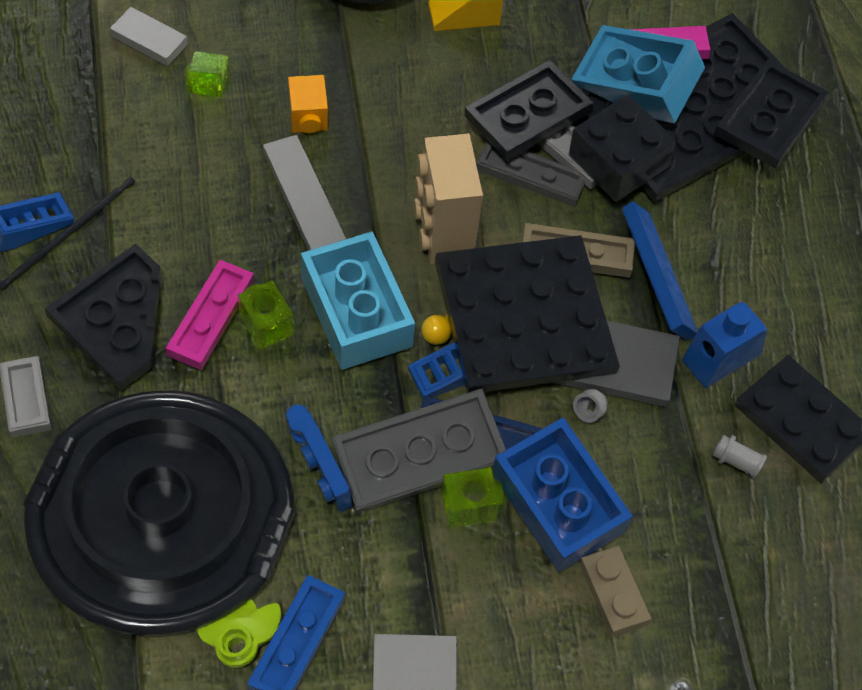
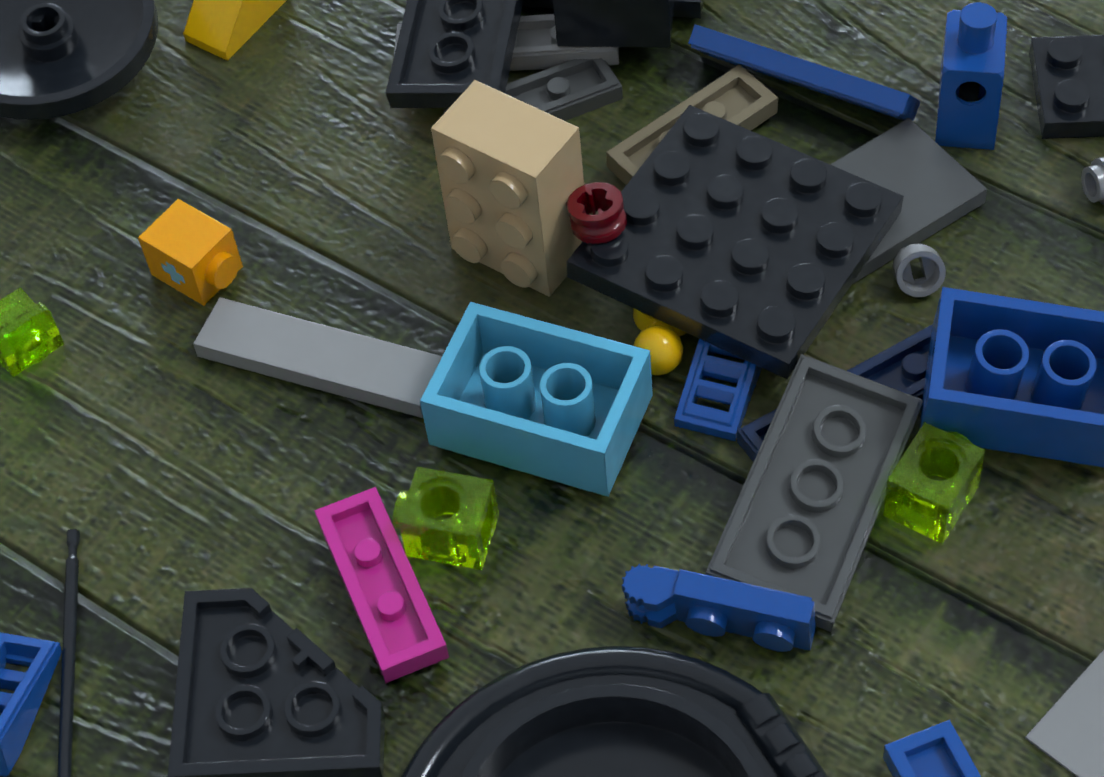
camera: 35 degrees left, 5 degrees down
none -> dark red bush [567,182,627,244]

